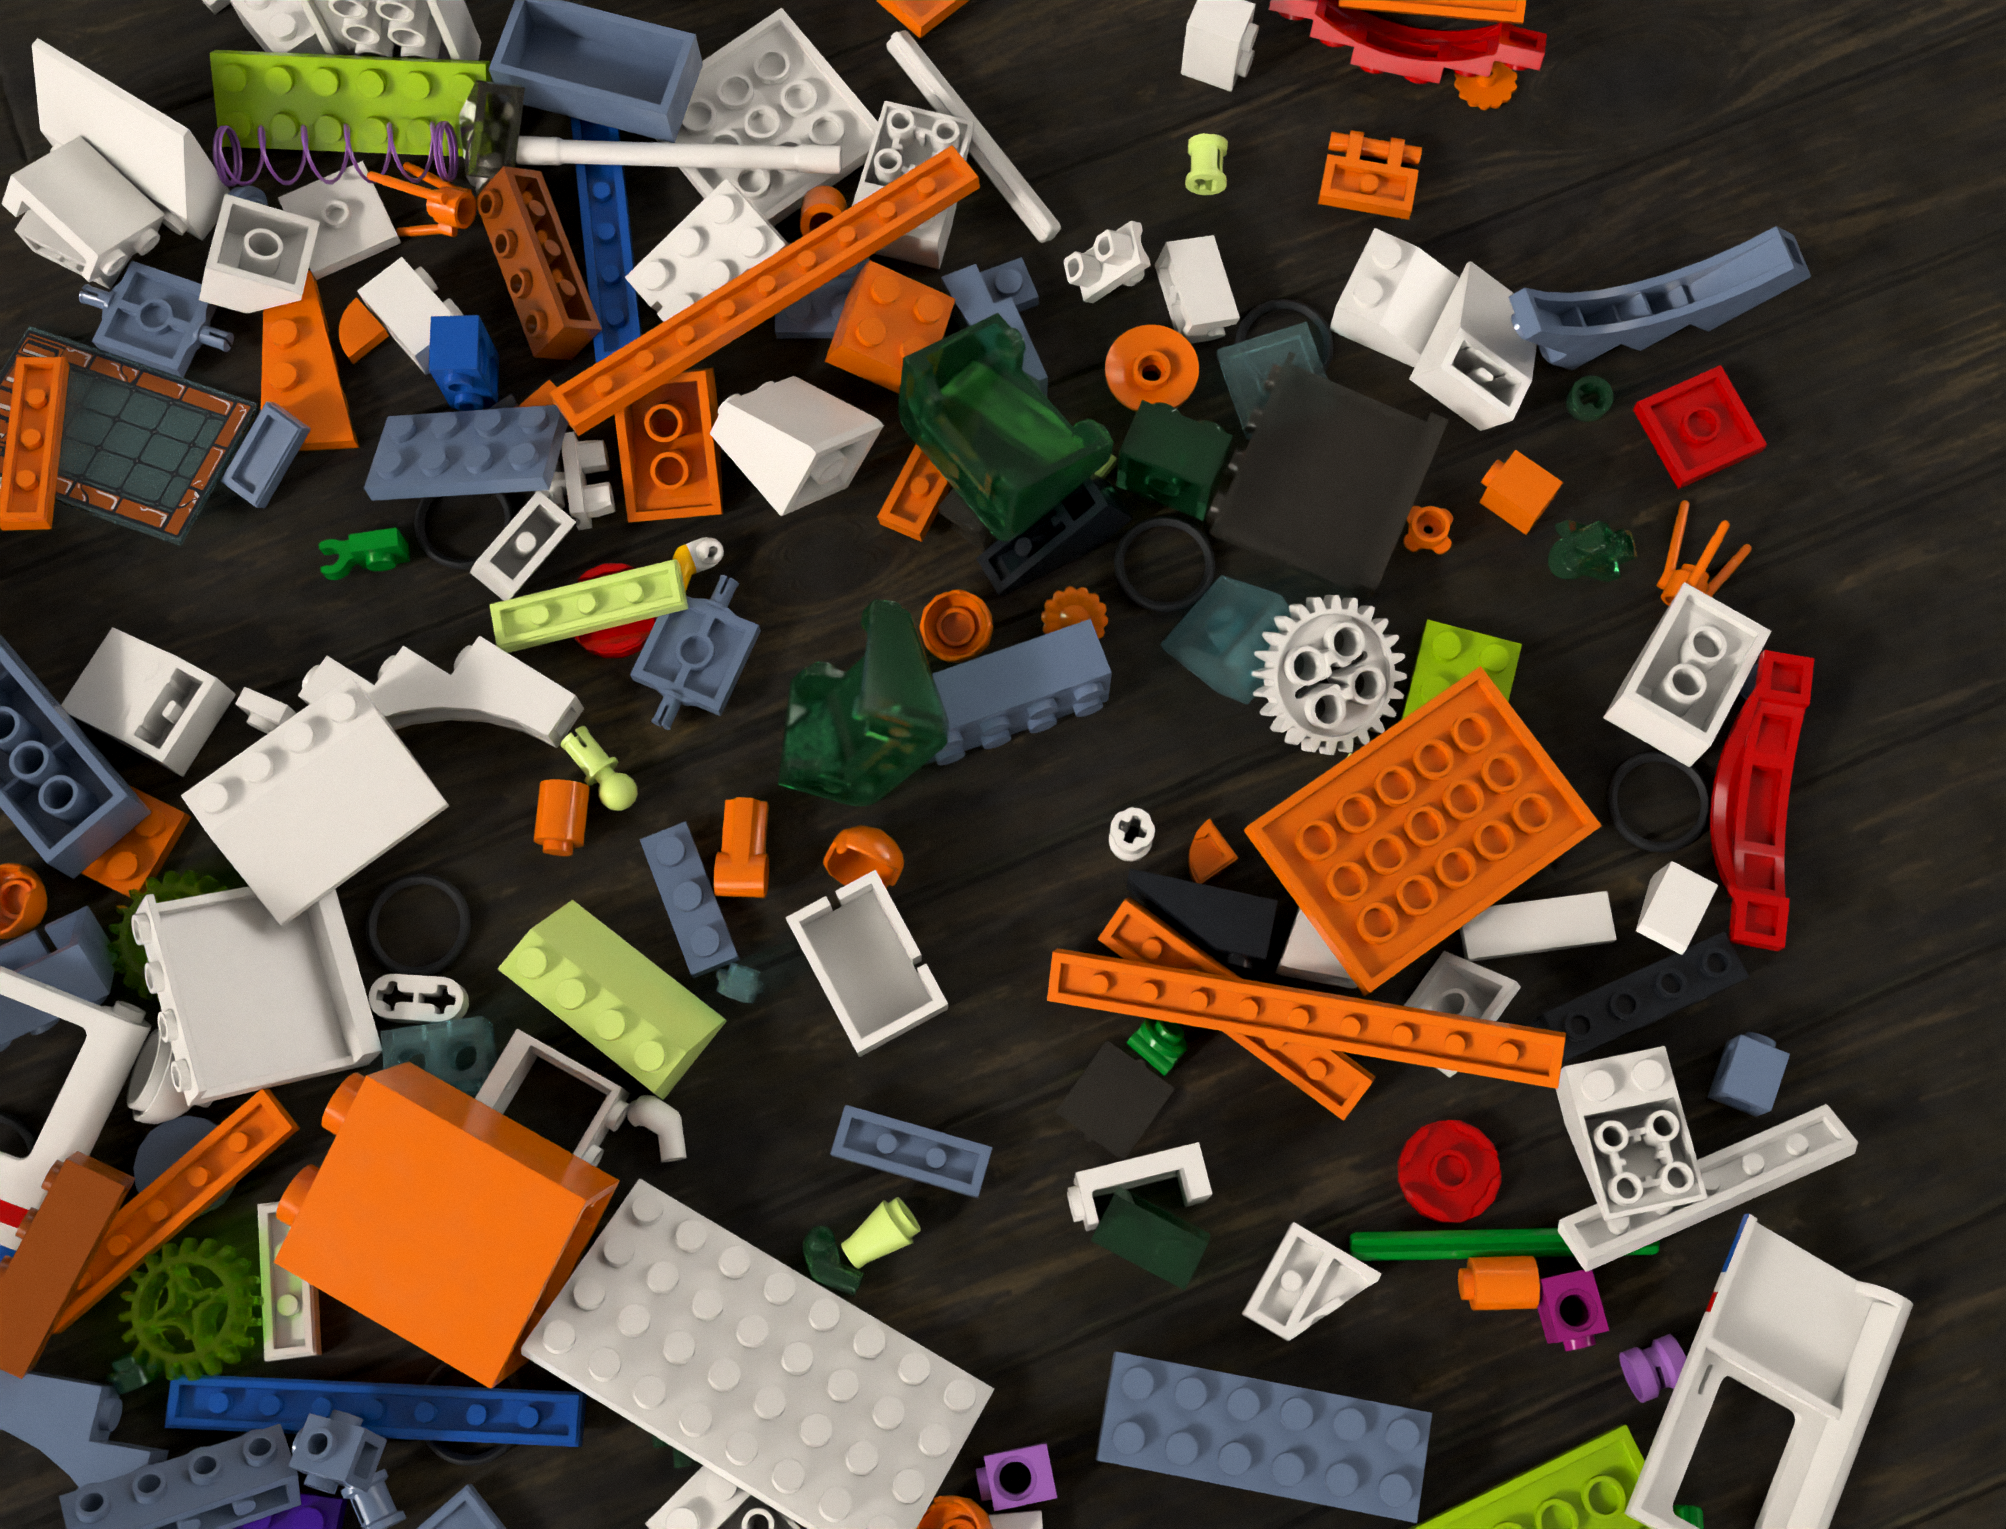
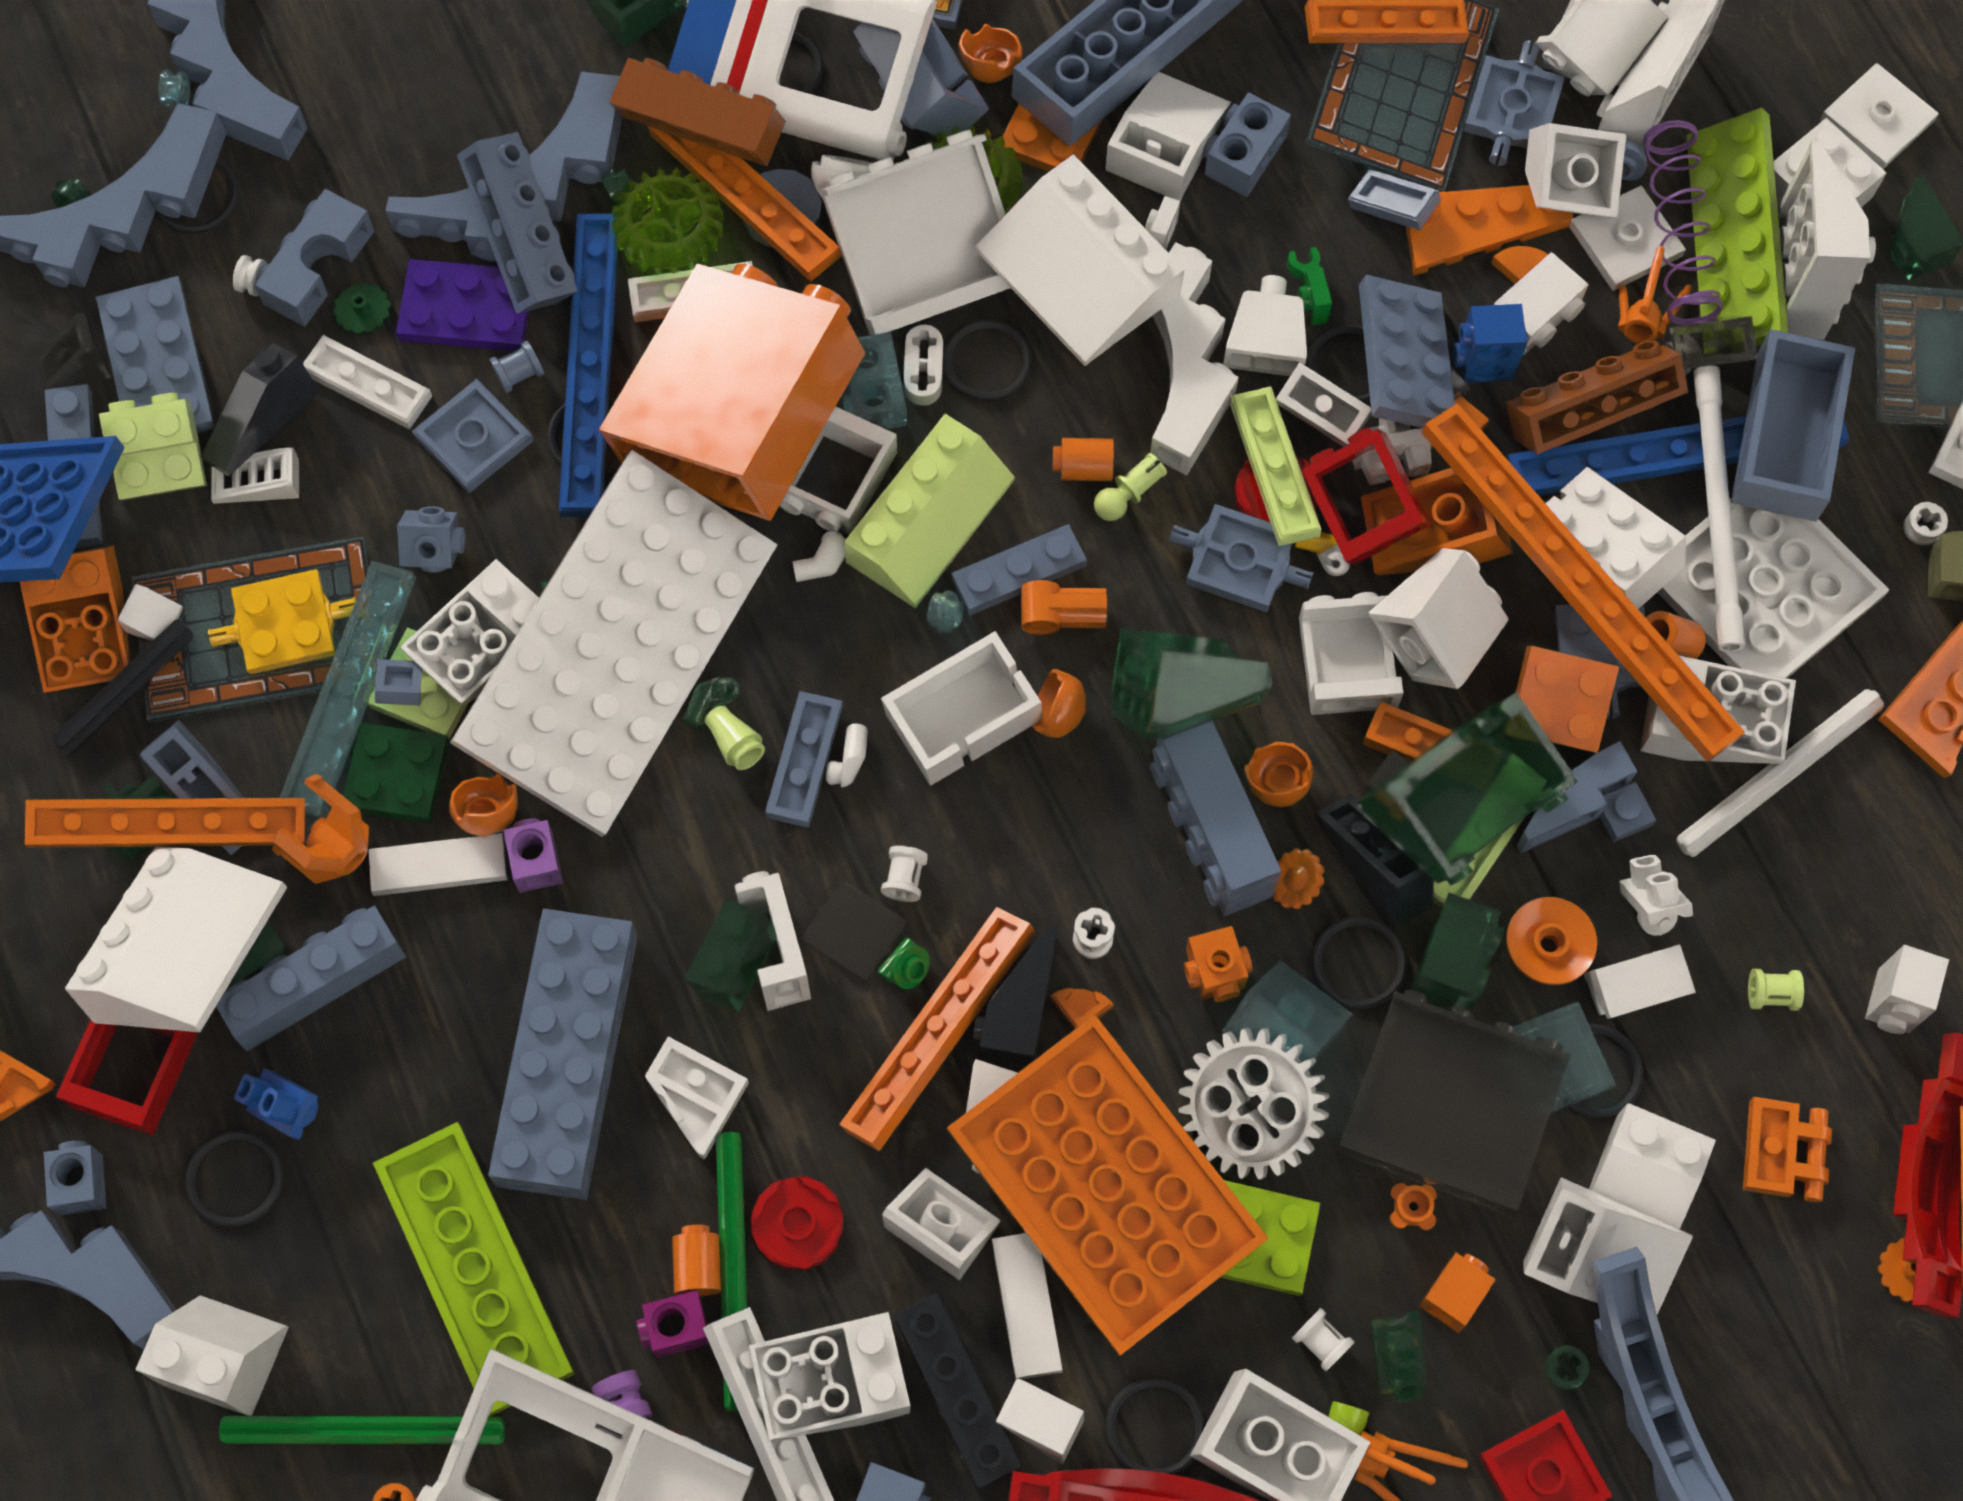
camera: 85 degrees right, 5 degrees down
sand blue brick [289,1410,387,1494] -> none
orange plate [1047,948,1566,1089] -> none
none -> white arm [826,724,868,787]
none -> white bush [881,846,928,902]
none -> orange brick [1184,926,1253,1002]
none -> sand blue brick [1203,92,1291,197]
none -> white torso [1223,275,1307,376]
none -> white bush [1292,1308,1355,1371]
none -> white panel [1299,592,1403,715]
none -> red window [1301,428,1432,565]
none -> lime hinge [1329,1401,1369,1435]

